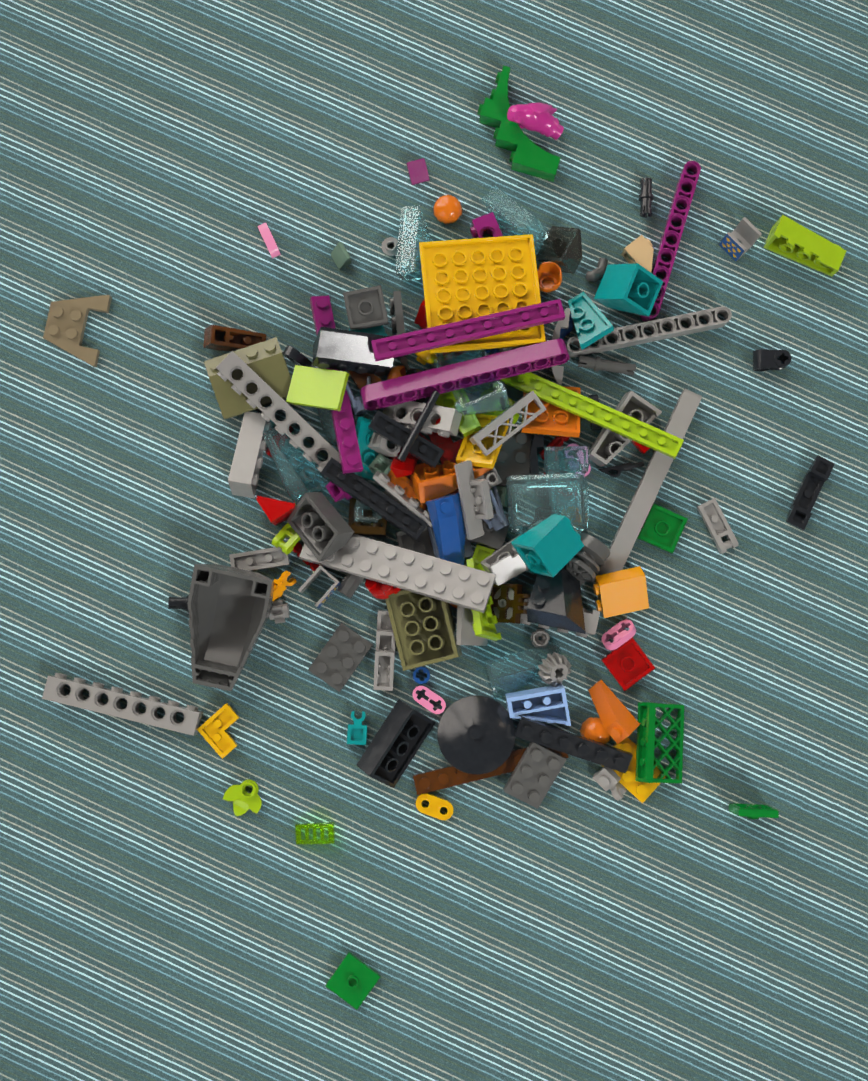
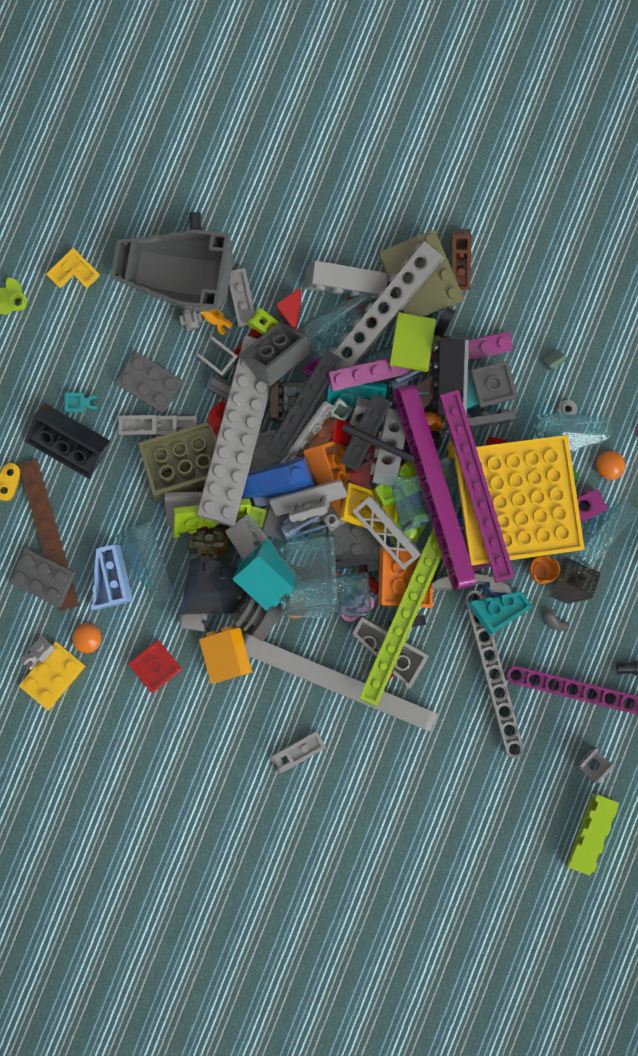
camera: 90 degrees right, 0 degrees up
light grey brick [42,673,203,736] -> none
dark tan wing [43,295,112,367] -> none
bright pink beam [257,223,281,259] -> none
blue bush [413,666,430,684] -> none
bright pink beam [413,685,446,714] -> none
black dish [437,695,515,775] -> none
black plate [515,716,633,773] -> none
light grey plate [531,629,550,648] -> none
light grey gear [538,652,572,687] -> none
dark grey pin [577,355,636,376] -> none
orange slope [588,680,640,744] -> none
teal slope [594,263,663,316] -> none
black hand [598,462,644,478] -> none
bright pink beam [602,619,636,650] -> none
tan slope [621,235,654,272] -> none
green fence [635,702,684,784] -> none
green plate [637,503,688,554] -> none
green plate [729,803,779,819] -> none
black piece [753,349,792,371] -> none
black slope [786,455,835,531] -> none

